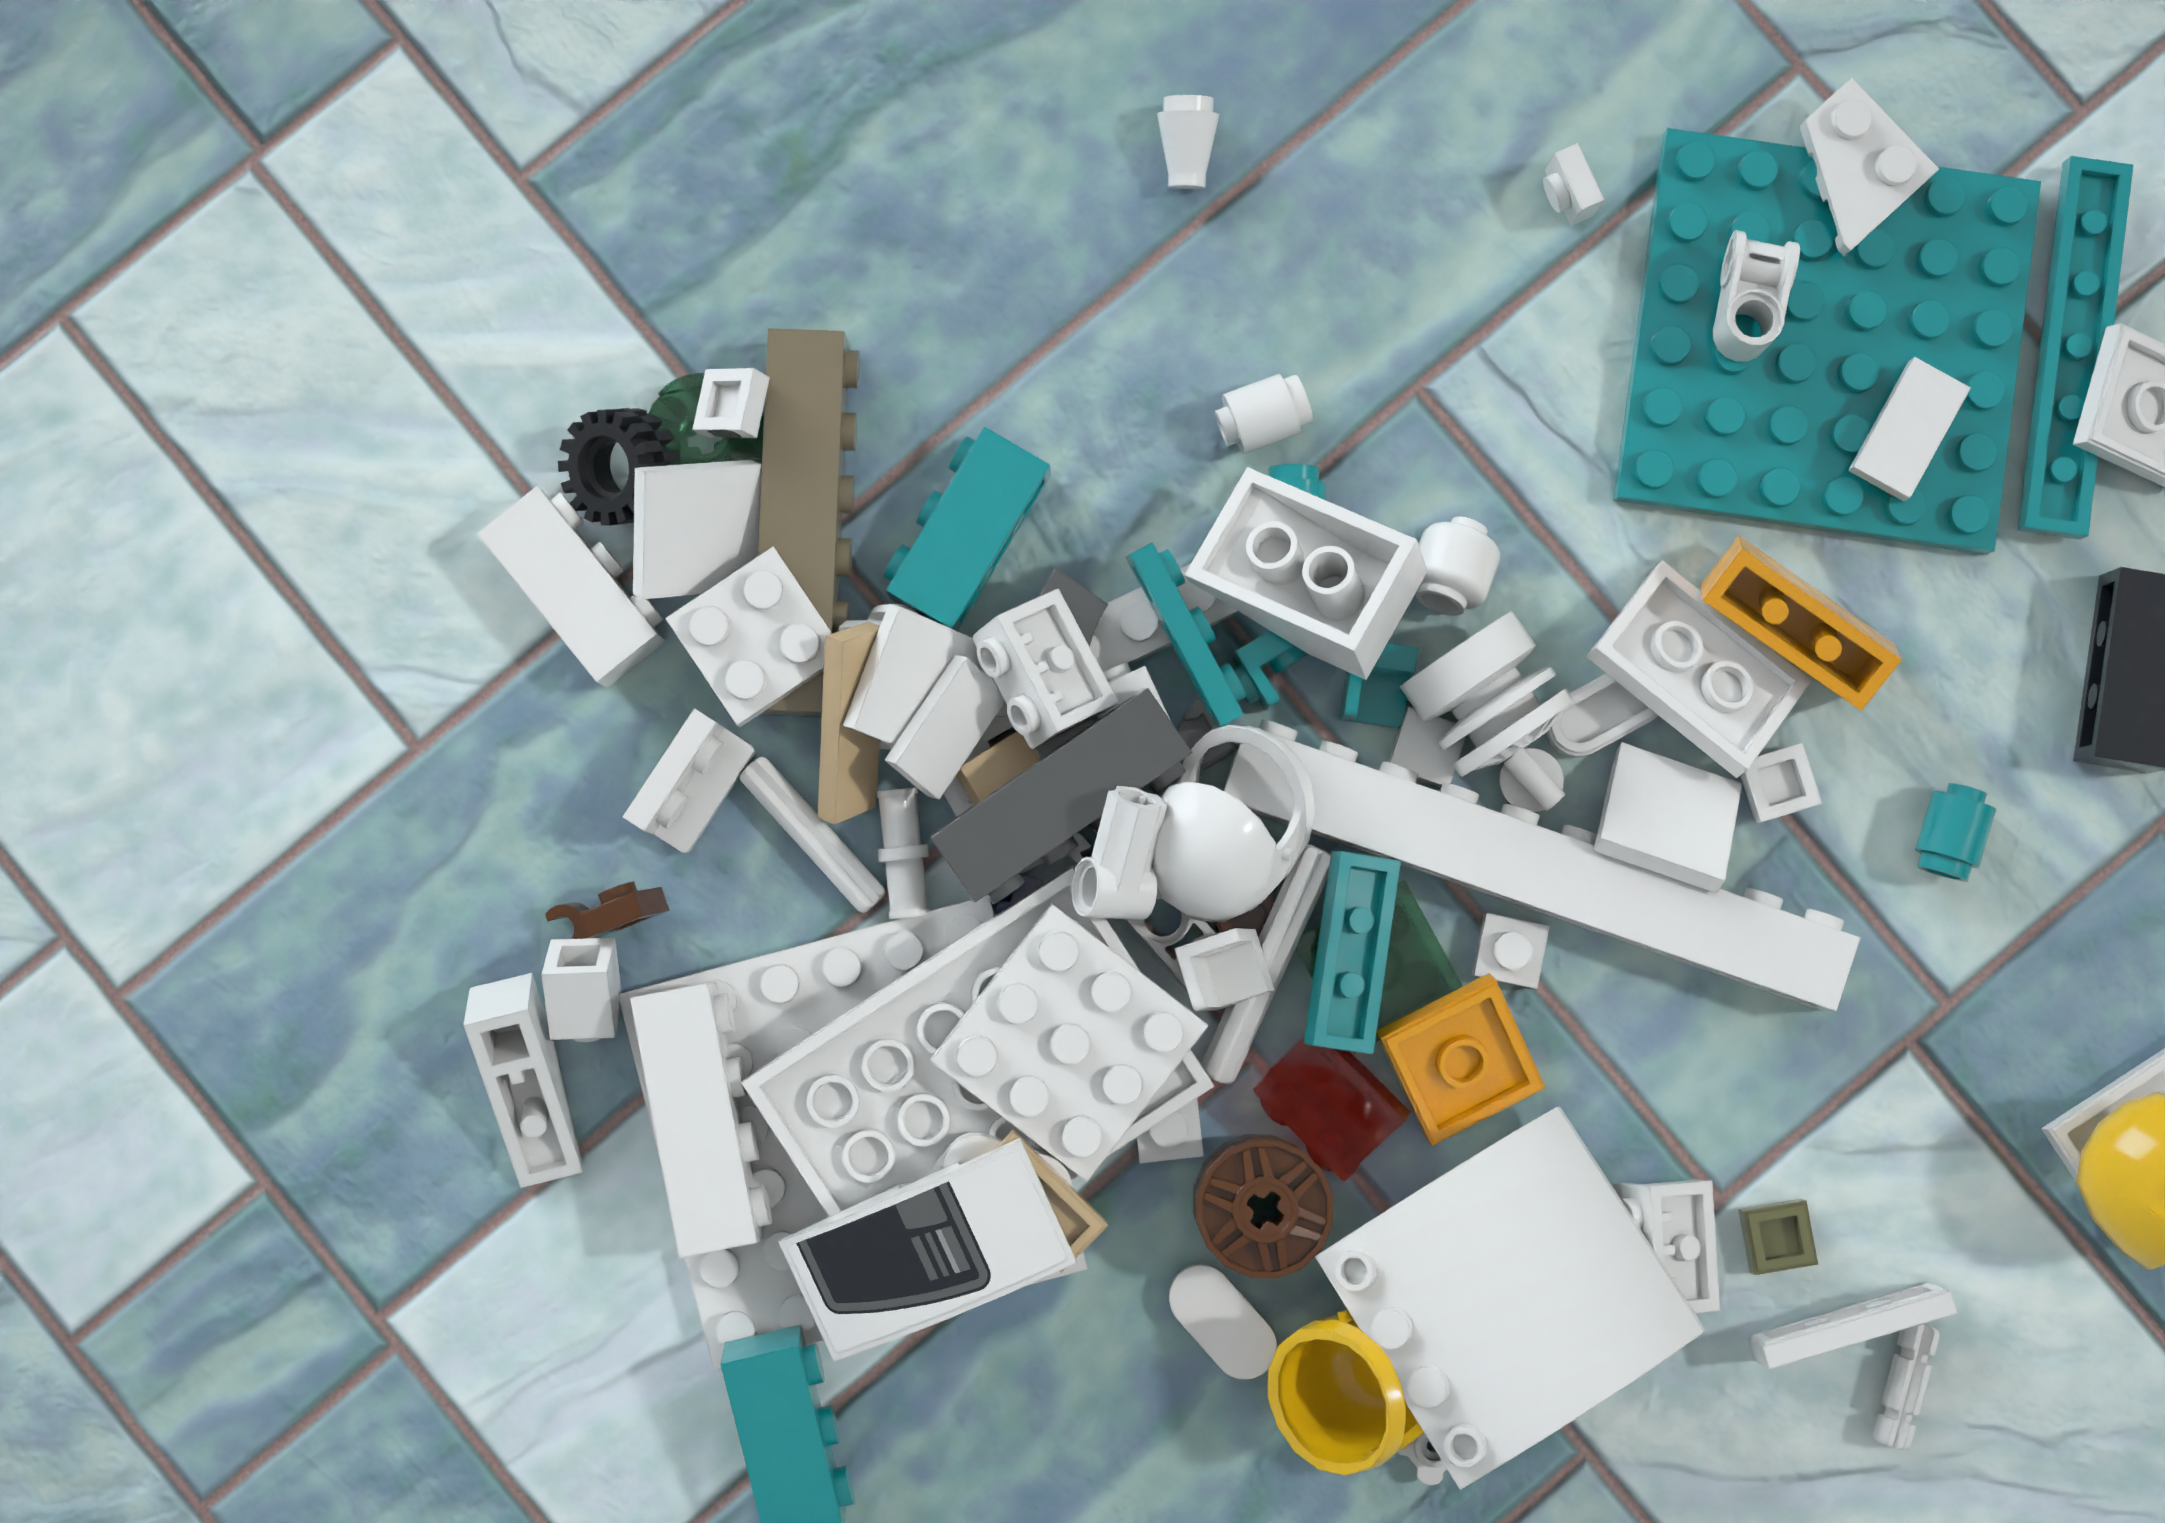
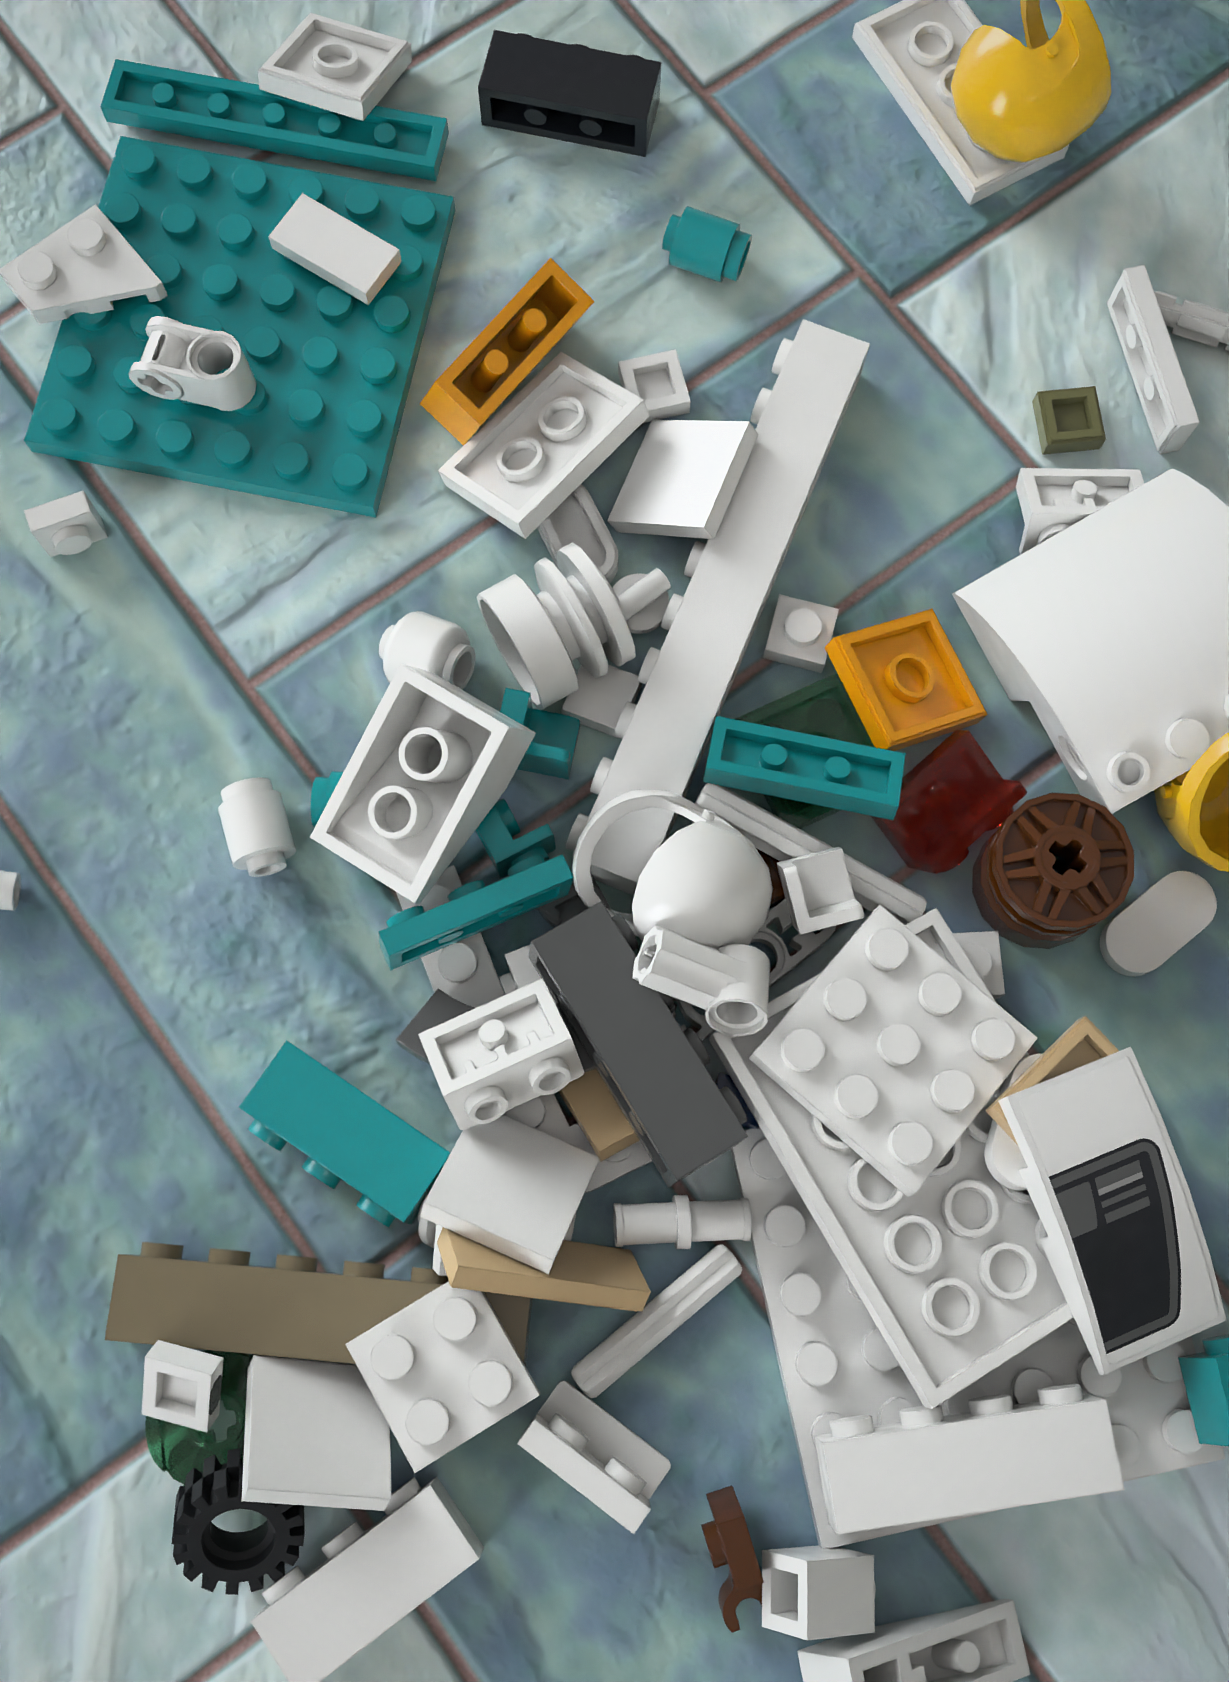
camera: 90 degrees left, 10 degrees down
white tile [884,655,1005,800] -> none

